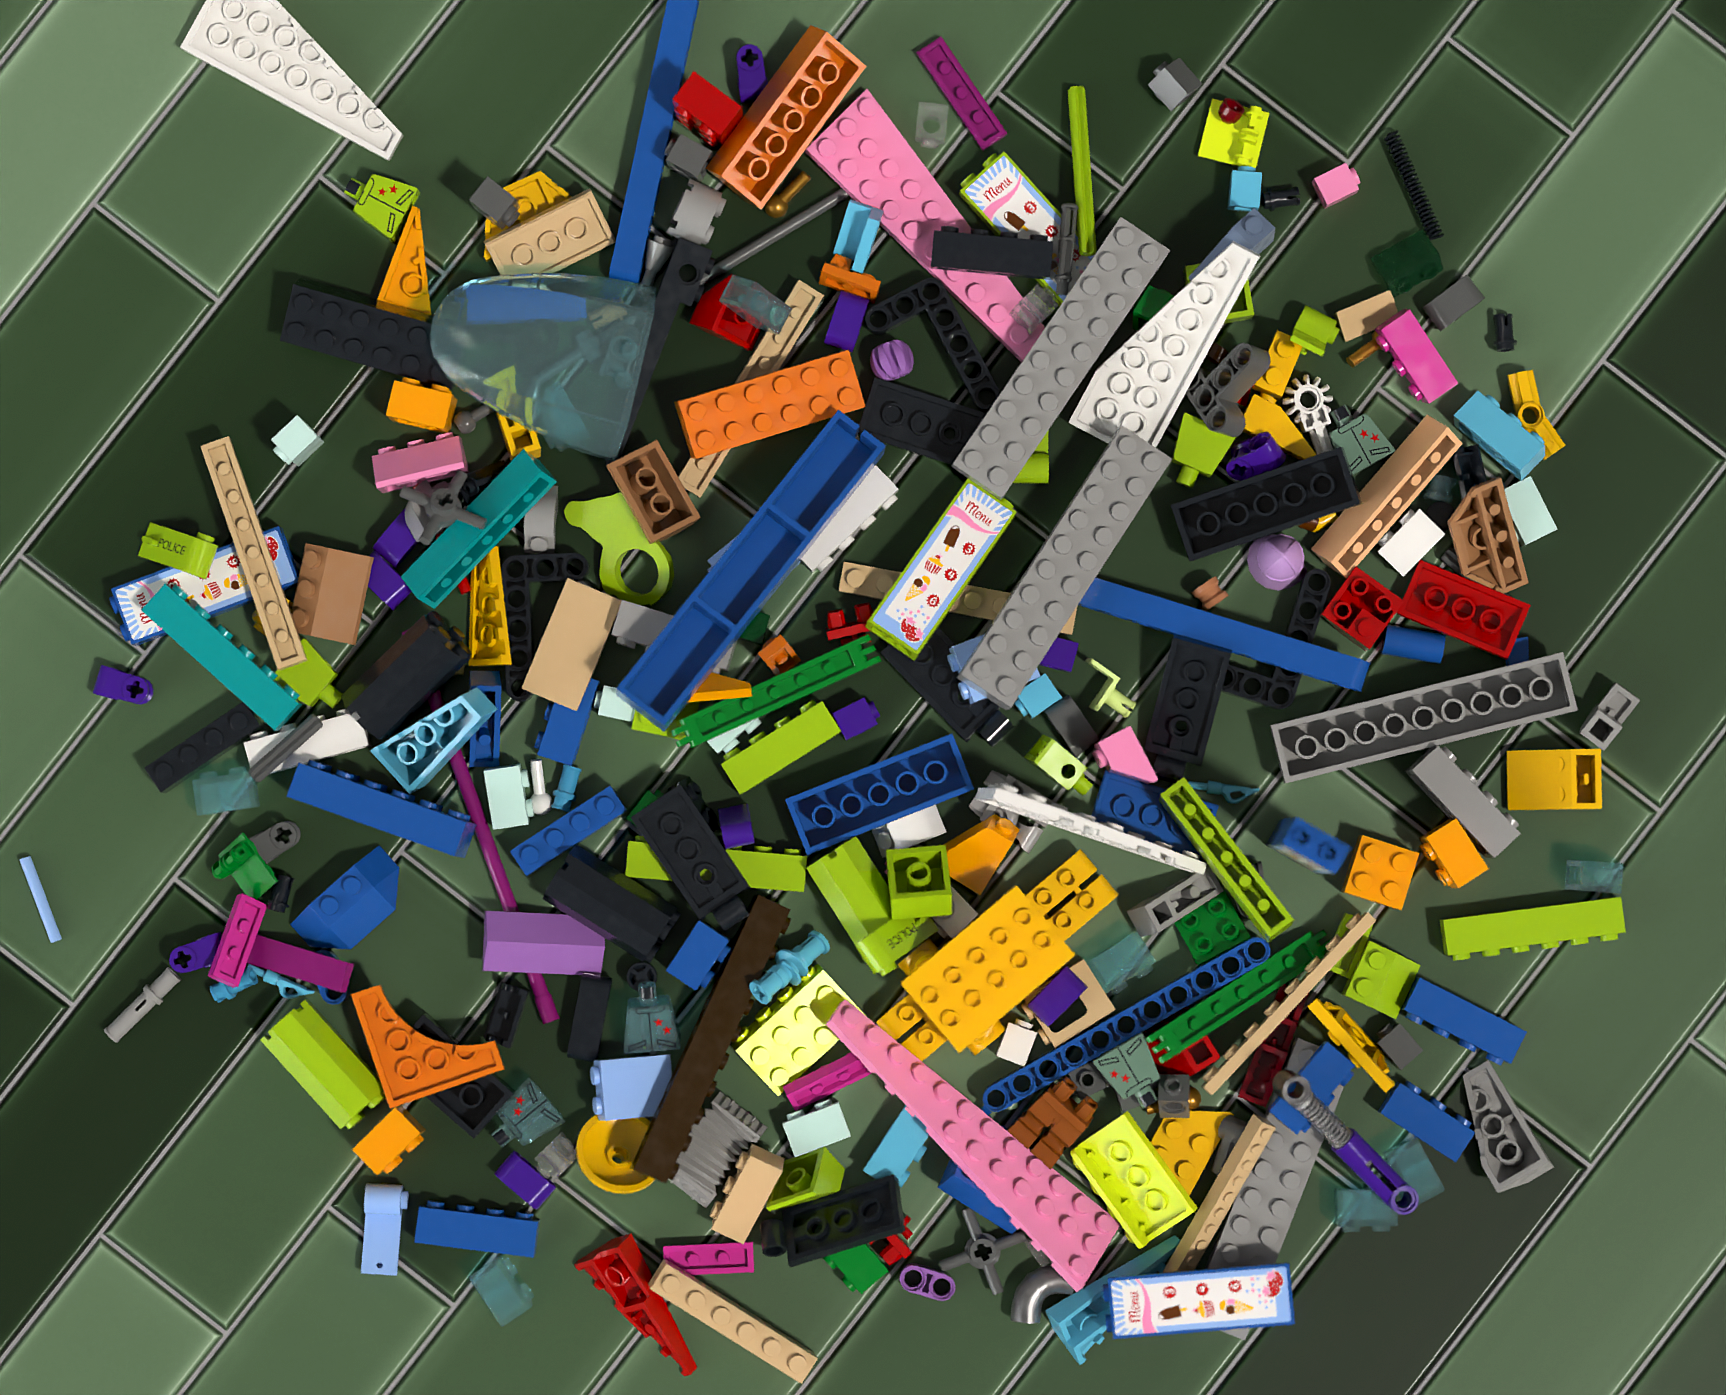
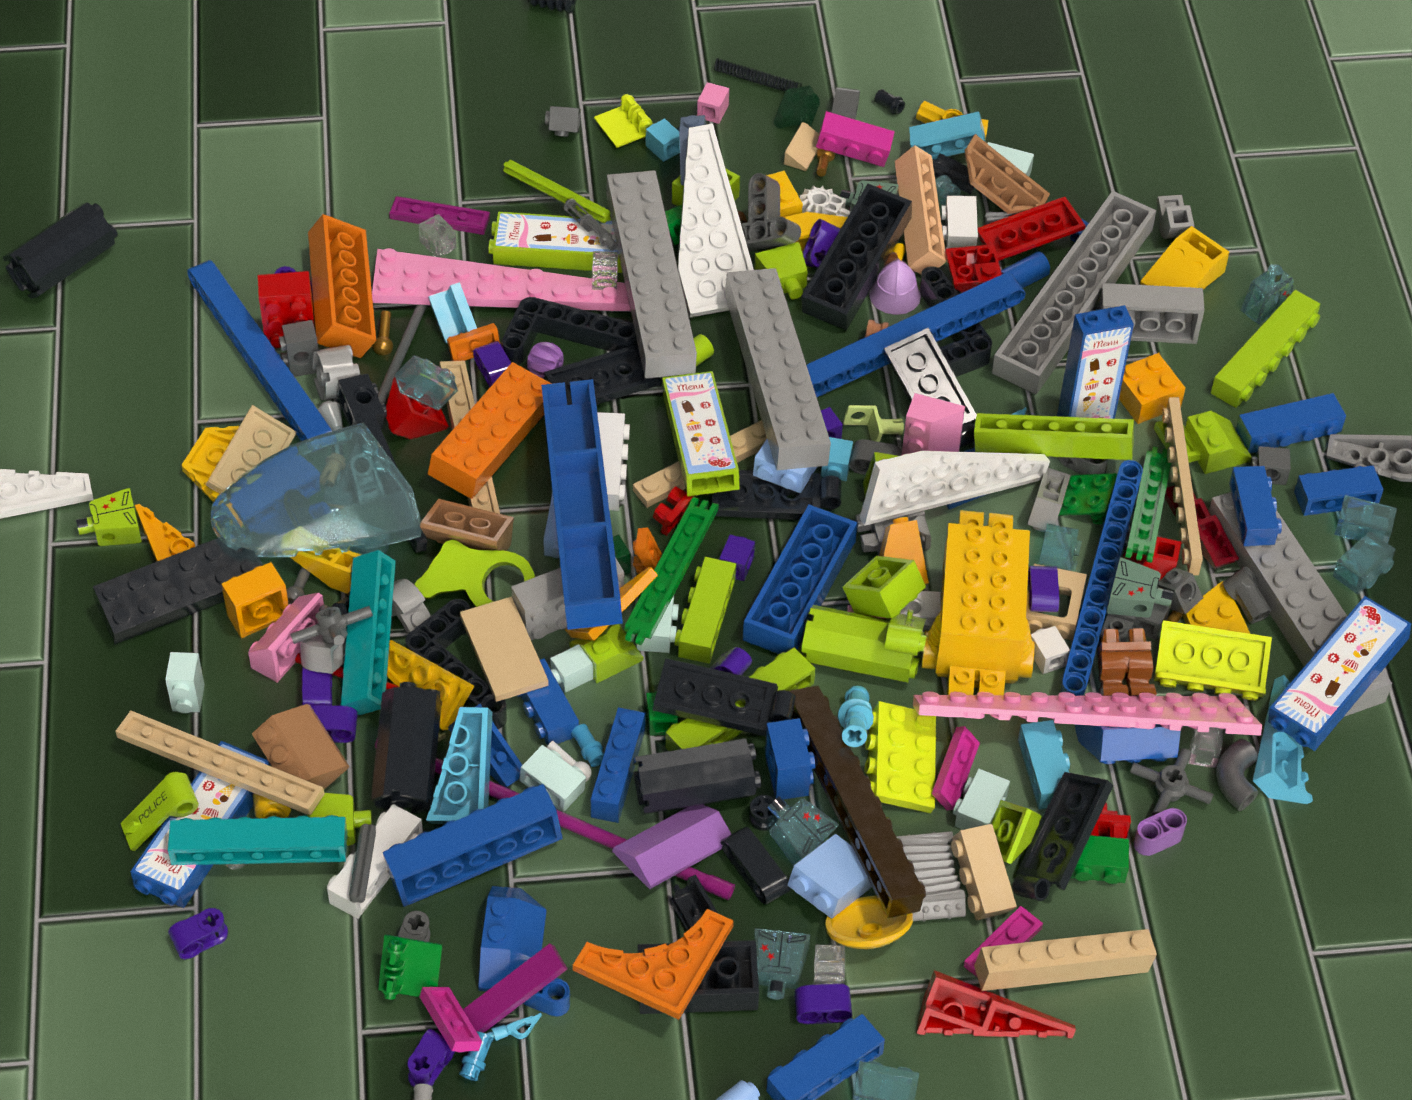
camera: 45 degrees left, 35 degrees down
black brick [144,702,265,793] -> none
clear light blue brick [192,766,260,816] -> none
lime brick [261,999,386,1129] -> none
black pin [266,874,294,913] -> none
light orange brick [352,1105,426,1175] -> none
dark grey brick [469,176,520,230] -> none
white brick [872,805,946,858] -> none
black brick [931,226,1053,280] -> none
tan piece [1162,1114,1276,1273] -> none
dark red hinge [1218,98,1245,124] -> none
piece [1272,1069,1419,1215] -> none
lime door [1290,305,1340,356] -> none
yellow wing [1307,998,1395,1093] -> none
light orange brick [1419,818,1489,888] -> none

